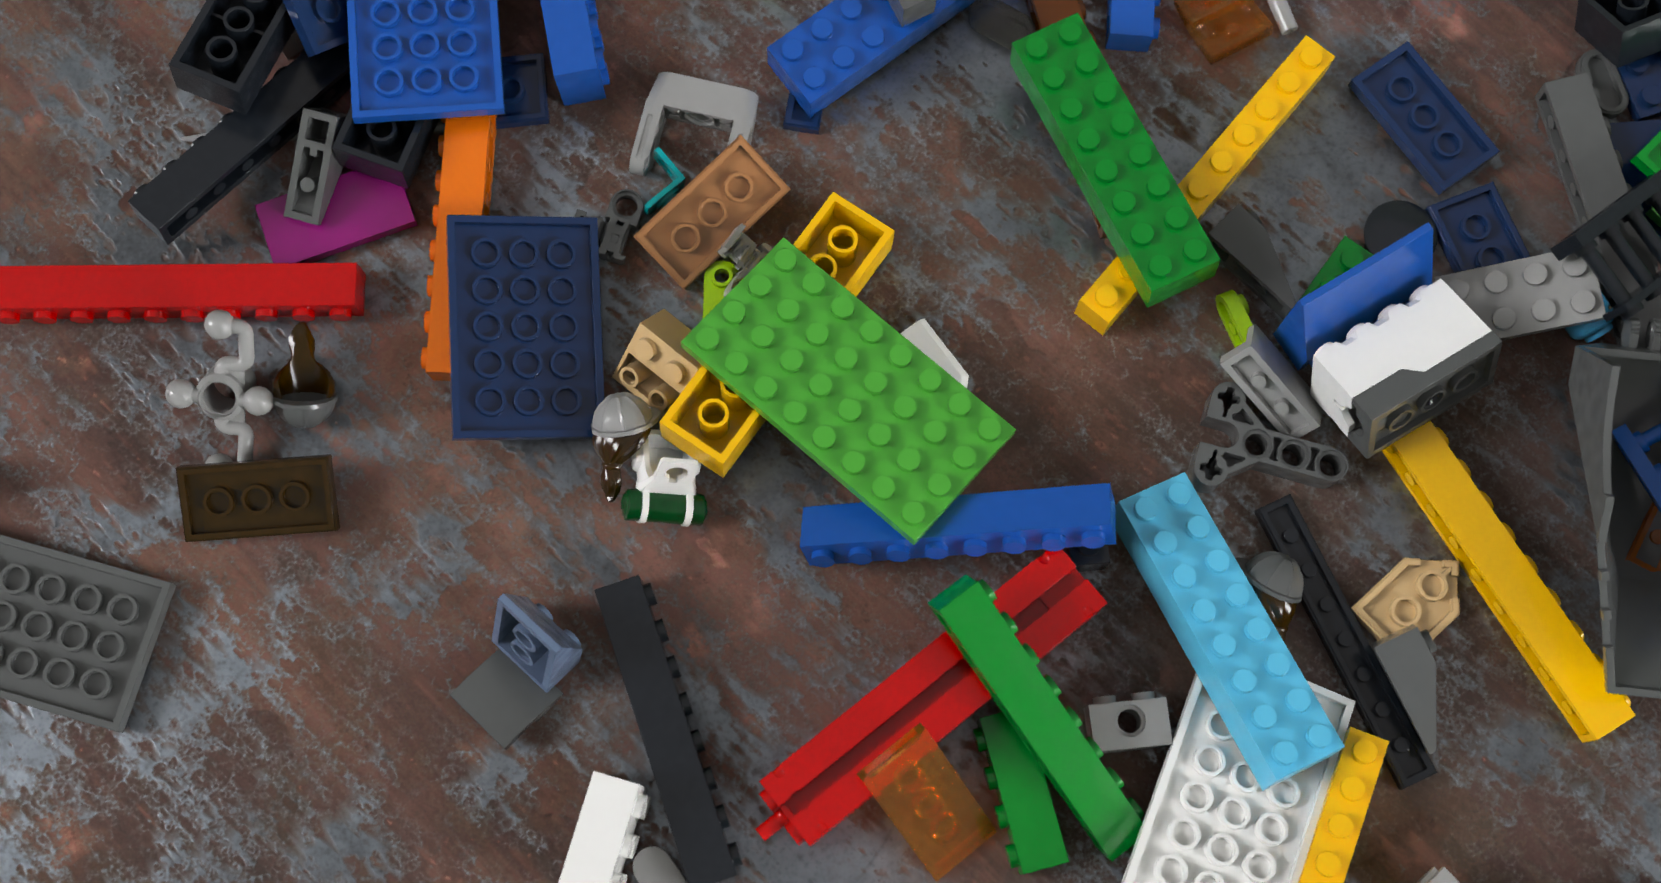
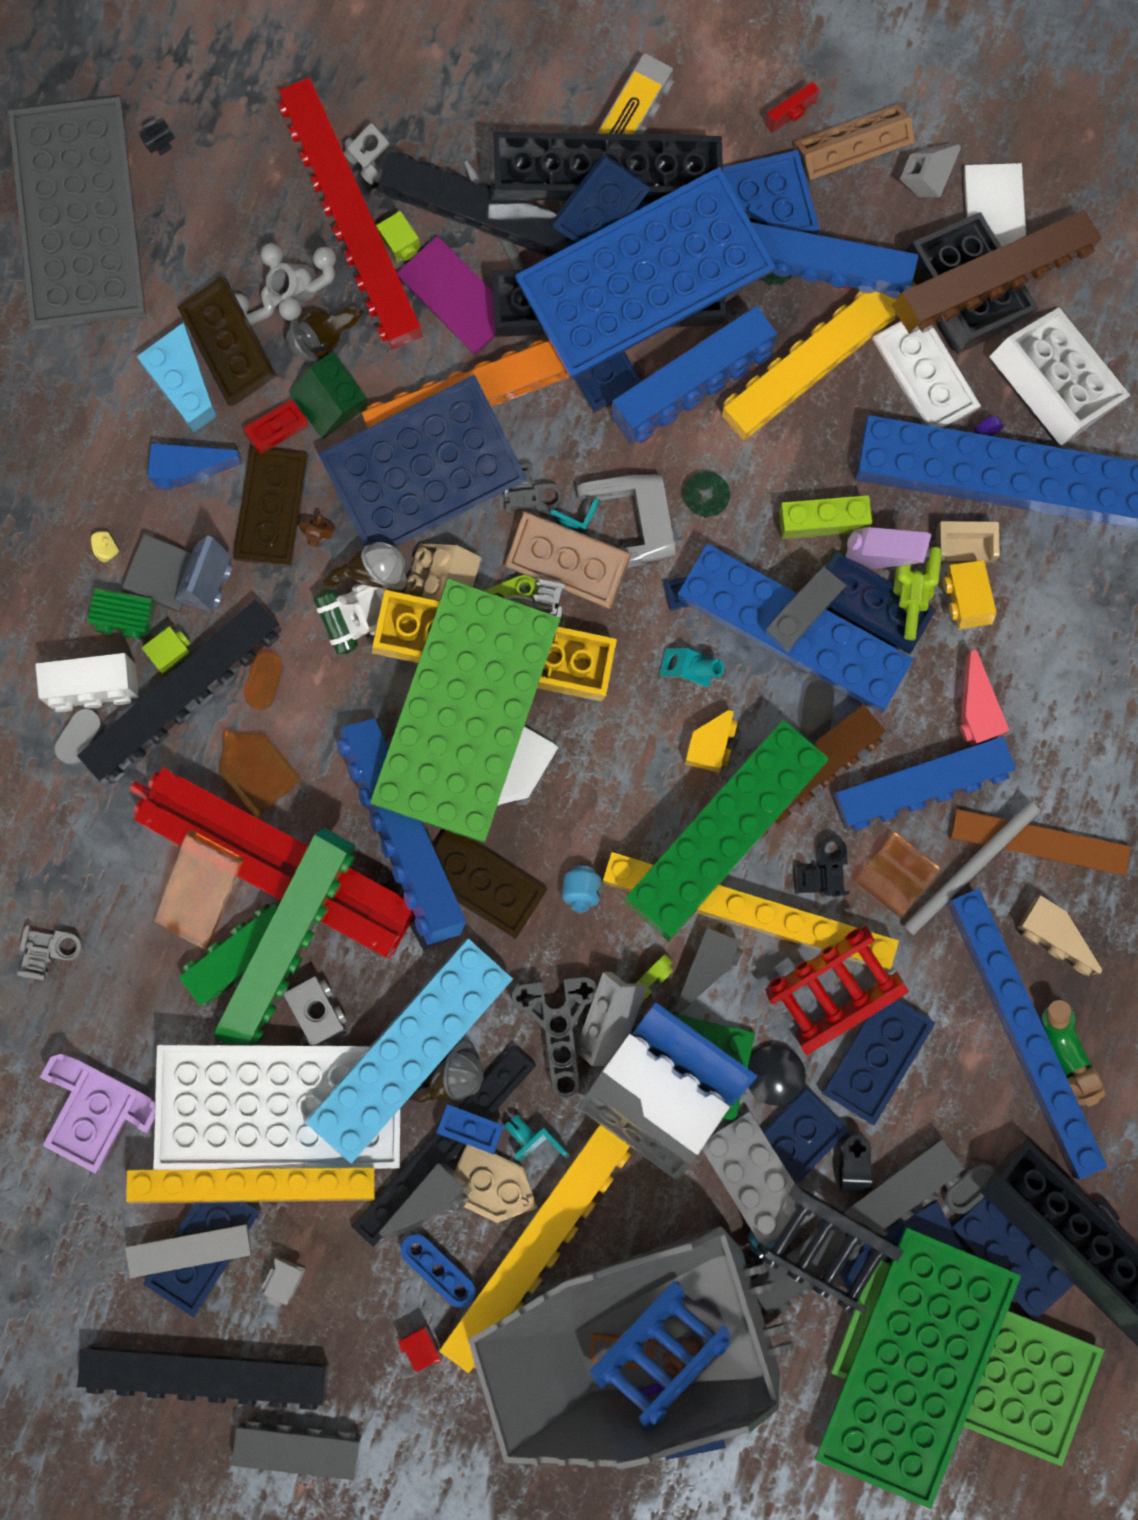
camera: 65 degrees right, 5 degrees up
dark grey slope [284,107,347,225] -> none
none -> green brick [87,588,157,640]
none -> light yellow piece [91,531,119,562]
none -> medium azure wedge [137,322,217,433]
none -> lime brick [142,626,192,676]
none -> blue slope [147,443,242,490]
none -> clear orange tile [219,731,302,817]
none -> dark brown tile [233,446,309,568]
none -> red plate [243,400,308,455]
none -> clear orange tile [244,652,283,710]
none -> dark green slope [289,351,369,439]
none -> reddish brown piece [299,515,336,547]
none -> light grey bracket [343,124,390,185]
none -> lime brick [376,211,421,263]
none -> red panel [397,1325,443,1372]
none -> blue plate [401,1234,476,1308]
none -> dark brown tile [434,830,548,939]
none -> blue plate [437,1104,504,1154]
none -> teal bracket [504,1115,570,1162]
none -> dark azure head [562,866,602,912]
none -> teal bracket [659,648,725,687]
none -> clear green gear [684,472,730,518]
none -> yellow slope [685,710,738,772]
none -> red fence [765,926,909,1055]
none -> black piece [794,837,849,897]
none -> black piece [839,1132,873,1191]

